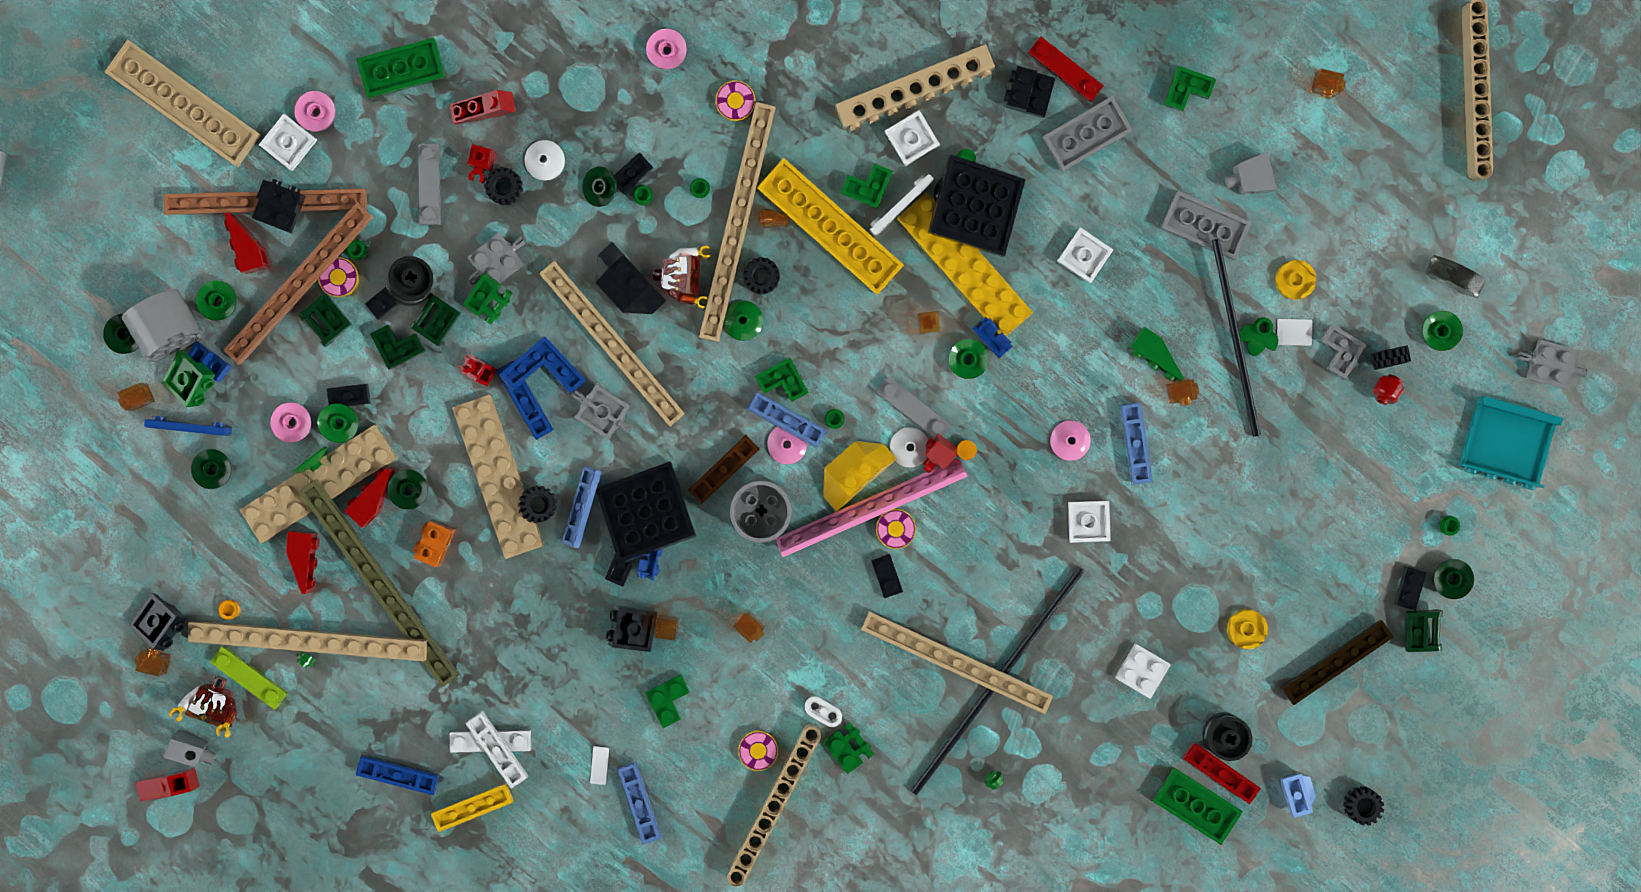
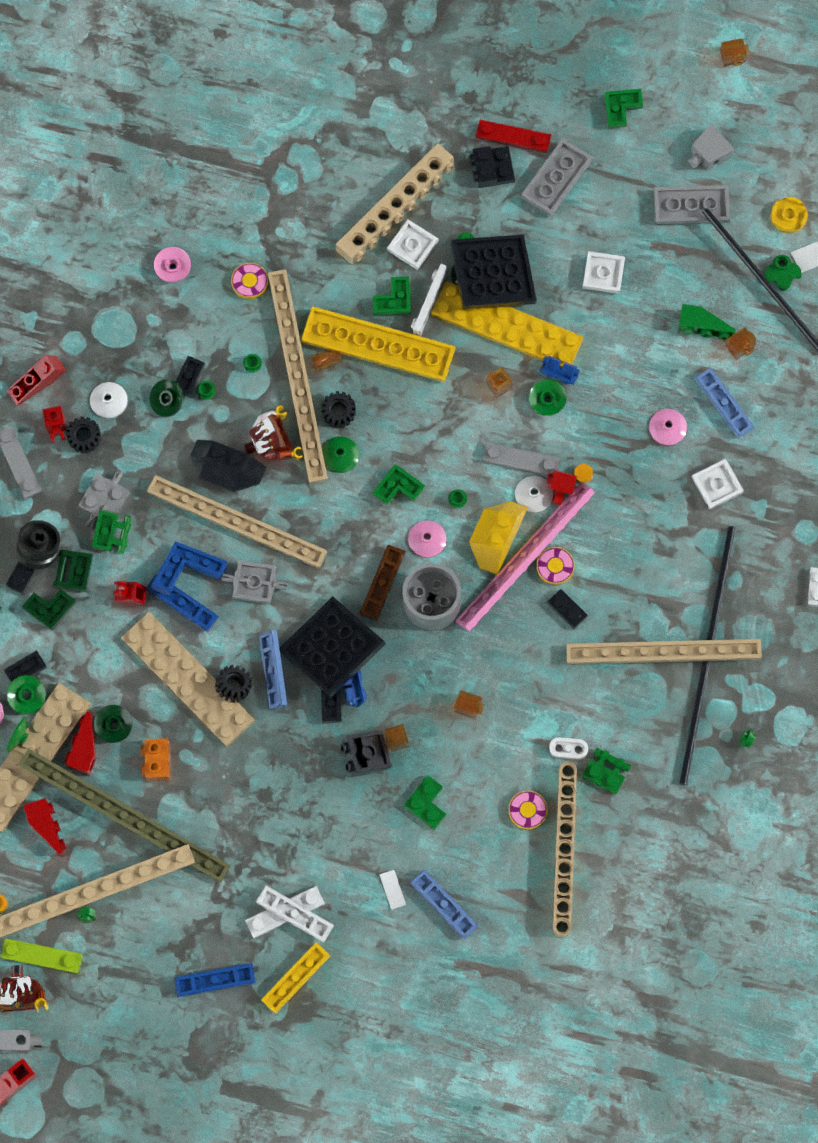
camera: 20 degrees left, 15 degrees down
medium blue plate [747,392,827,449] -> none

